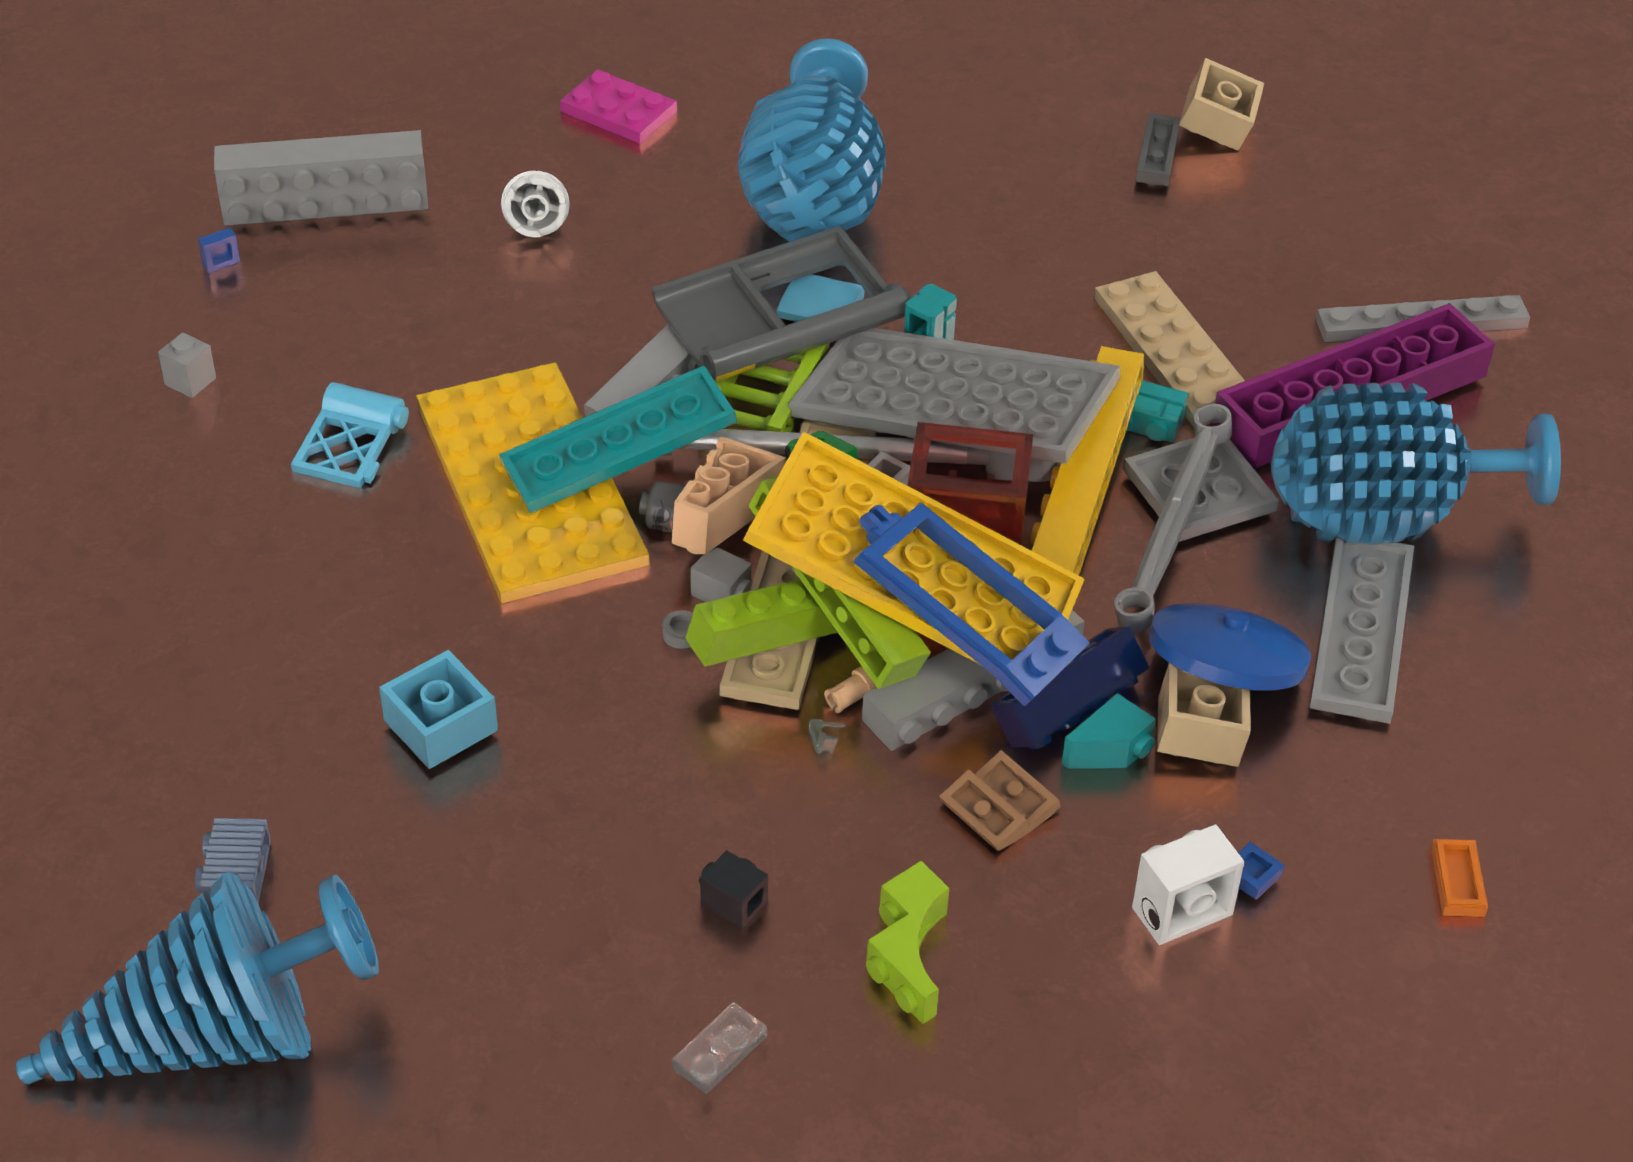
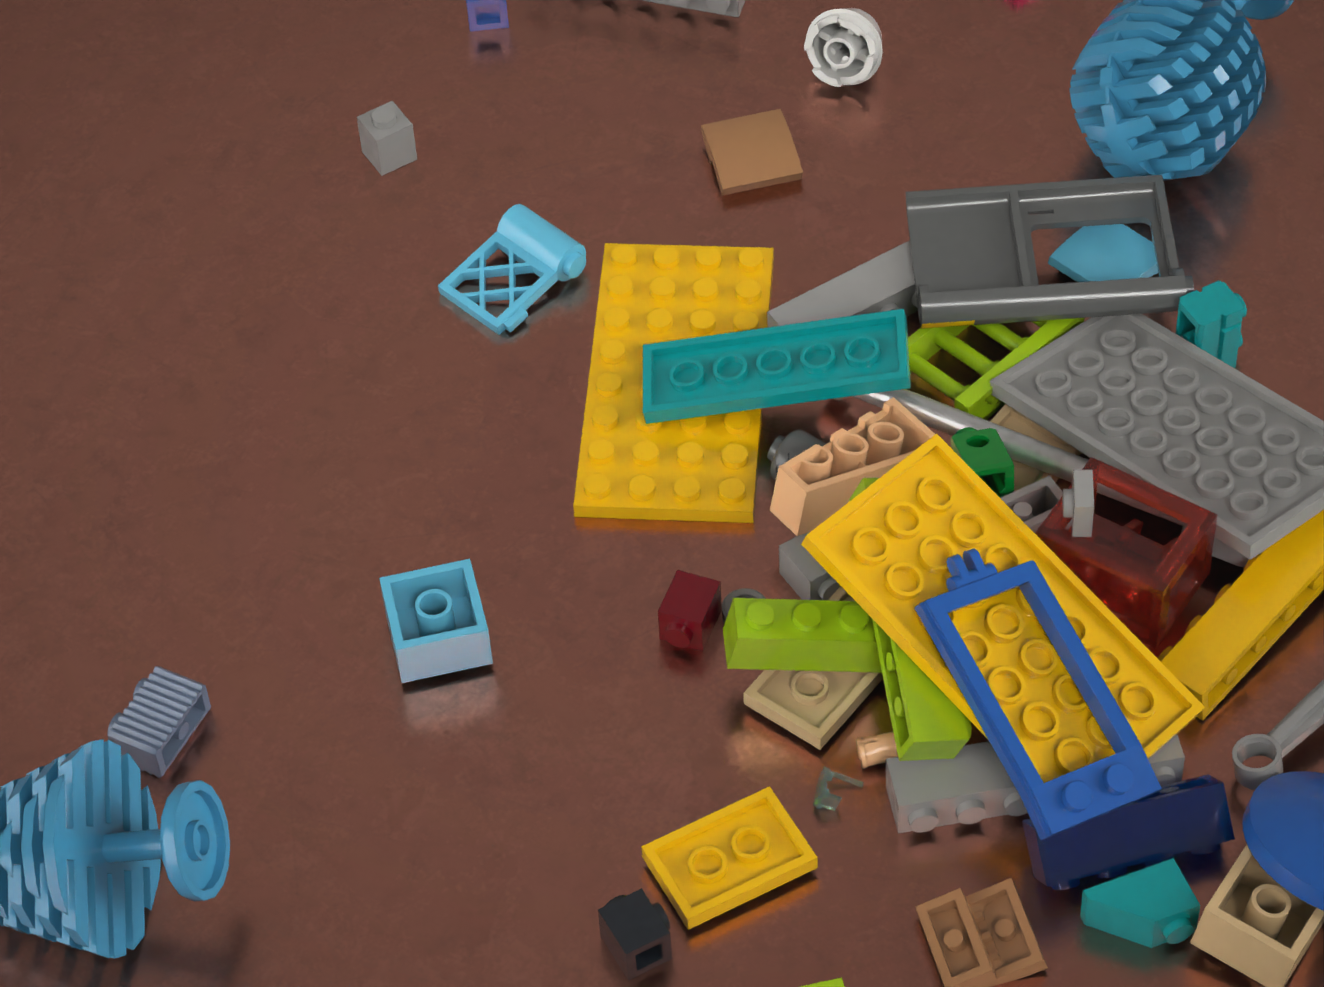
camera: 30 degrees right, 5 degrees up
none -> yellow plate [641,786,818,930]
none -> dark red brick [658,570,722,651]
none -> medium nougat slope [700,109,803,196]
none -> light grey plate [1062,470,1094,537]

